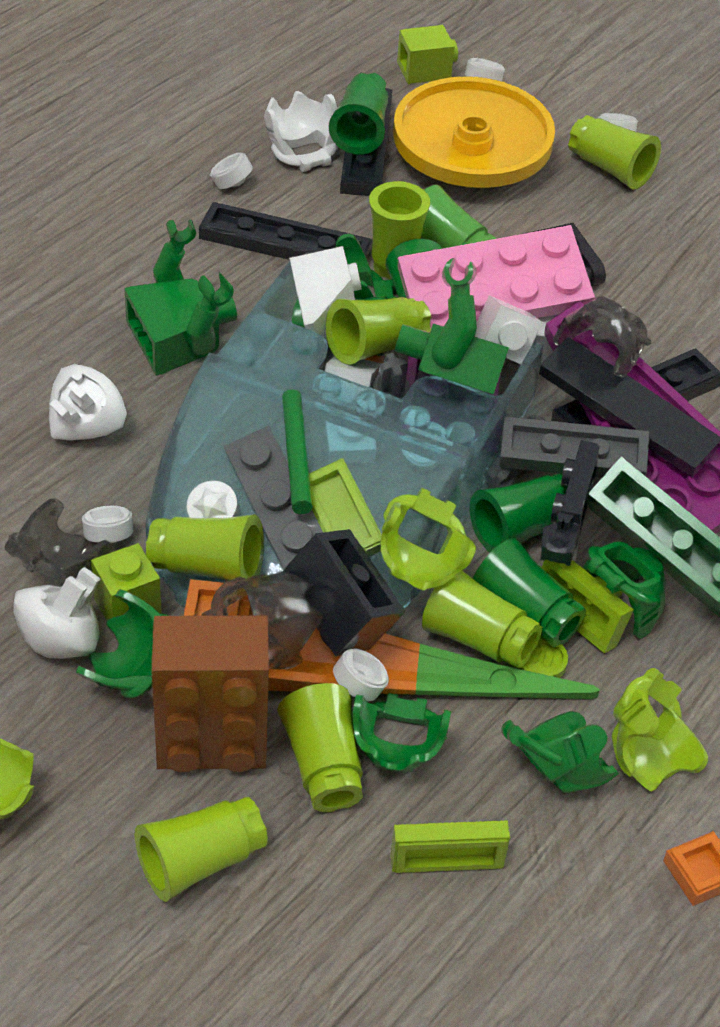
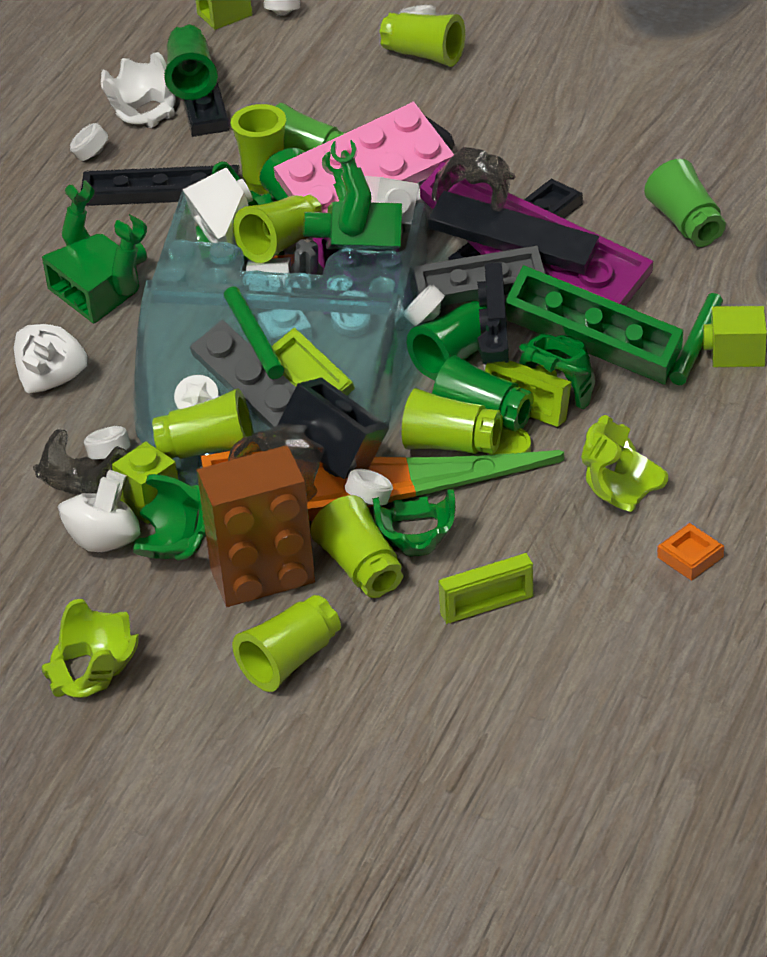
camera: 10 degrees left, 5 degrees down
lime helmet [381,487,476,591] -> none
yellow dish [393,76,555,188] -> none
green helmet [501,711,619,794] -> none
none -> white tile [404,285,445,326]

